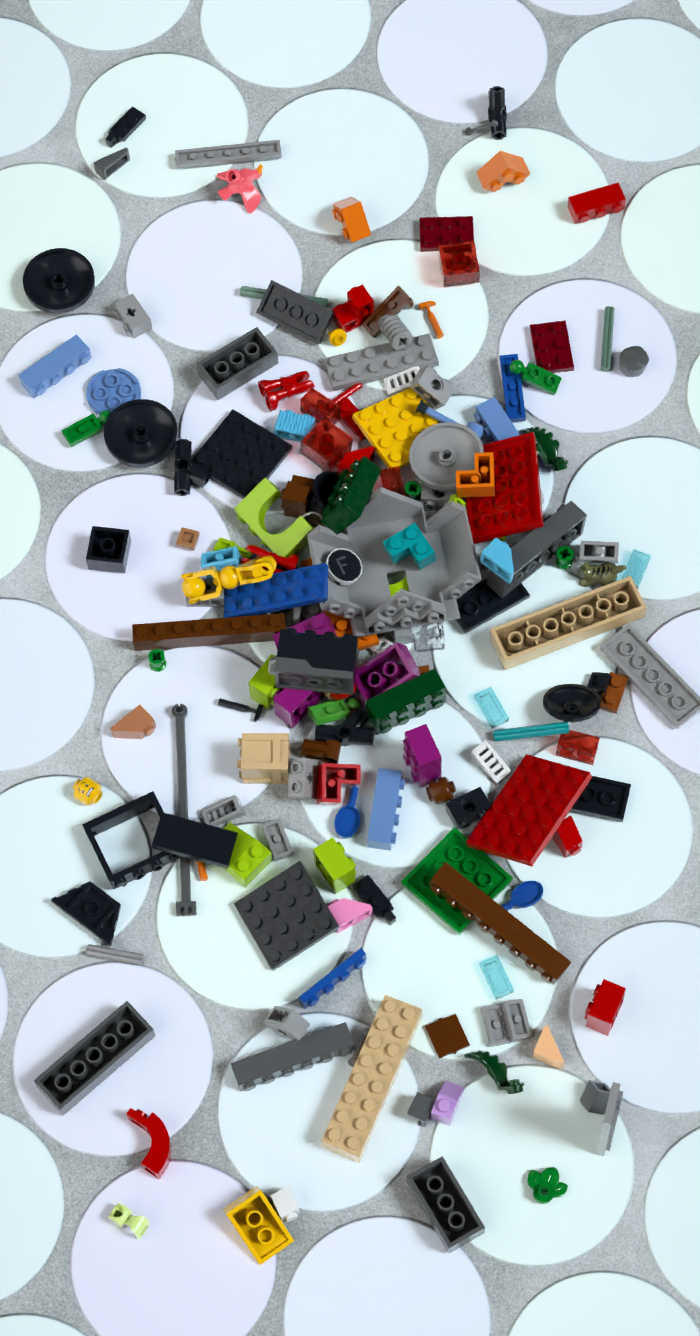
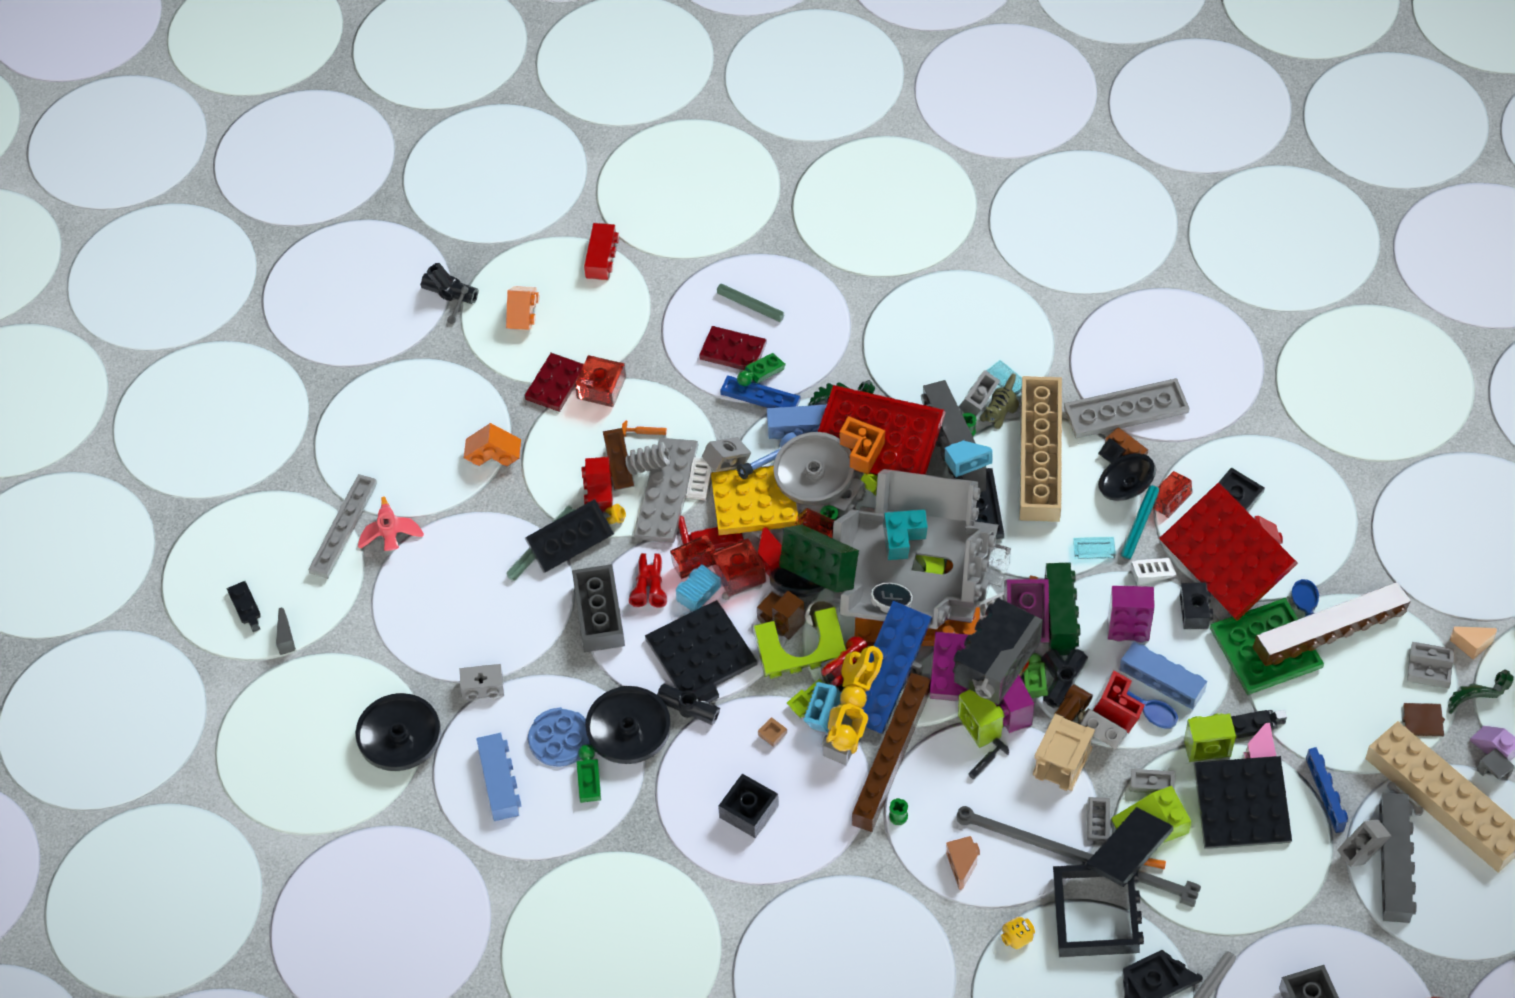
camera: 65 degrees left, 10 degrees down
reddish brown head [426,776,456,805] -> none
clear light blue tile [479,955,514,1000] -> none
red brick [584,979,626,1036] -> none
dark grey hair [620,346,649,377] -> none

